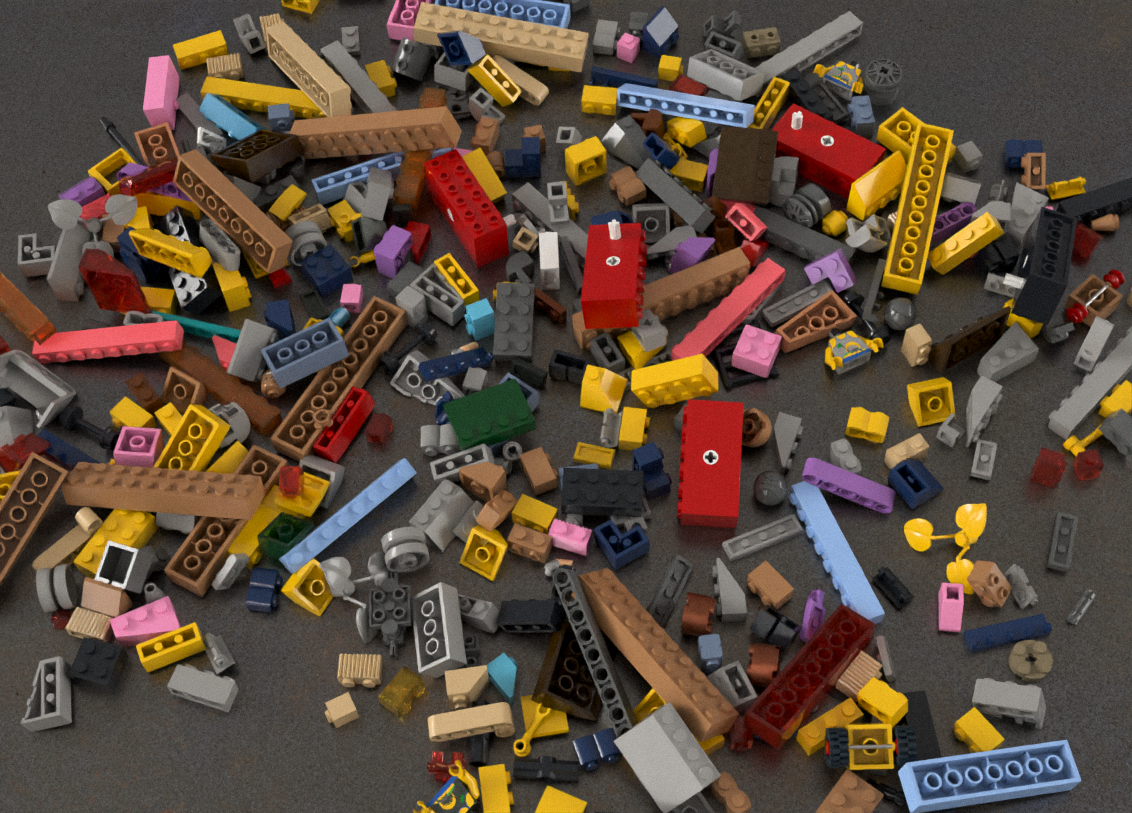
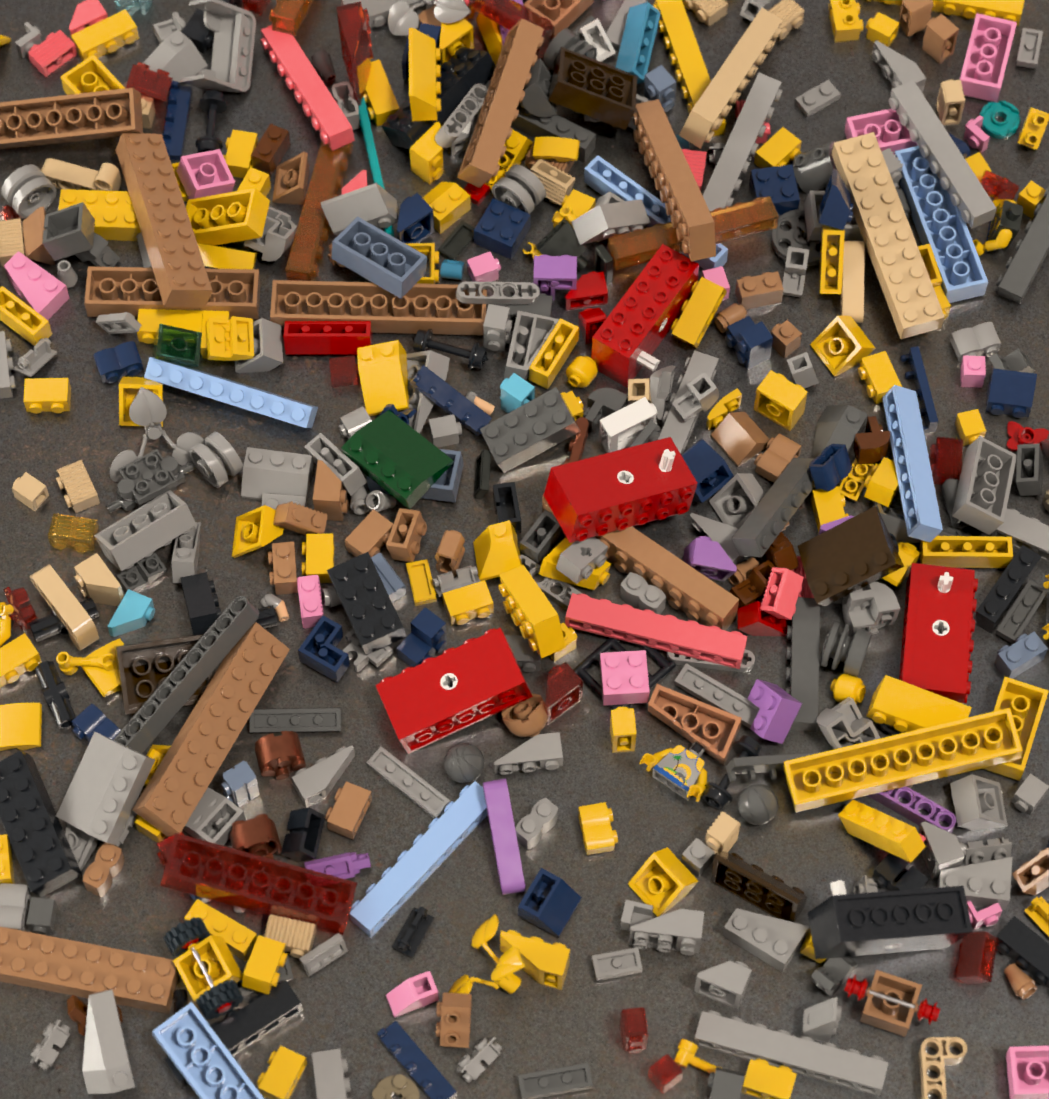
camera: 60 degrees right, 5 degrees up
clear red brick [279,466,304,498] -> none
medium nougat plate [312,409,333,429] -> none
tan brick [884,433,929,469] -> none
none -> yellow brick [24,378,71,414]
none -> yellow slope [357,340,409,416]
none -> medium nougat brick [386,508,427,562]
none -> yellow slope [422,182,471,234]
none -> medium nougat brick [435,530,465,577]
none -> light grey beam [456,281,540,305]
none -> yellow slope [500,930,570,990]
none -> clear red slope [545,662,583,726]
none -> yellow head [566,356,598,388]
none -> red slope [578,307,607,345]
none -> yellow brick [610,707,637,753]
none -> light grey brick [620,572,666,615]
none -> light grey brick [681,838,715,878]
none -> light grey slope [694,961,752,1009]
none -> medium nougat slope [711,412,770,467]
none -> dark blue brick [749,165,800,218]
none -> yellow slope [810,315,875,376]
none -> red animal [1006,421,1049,452]

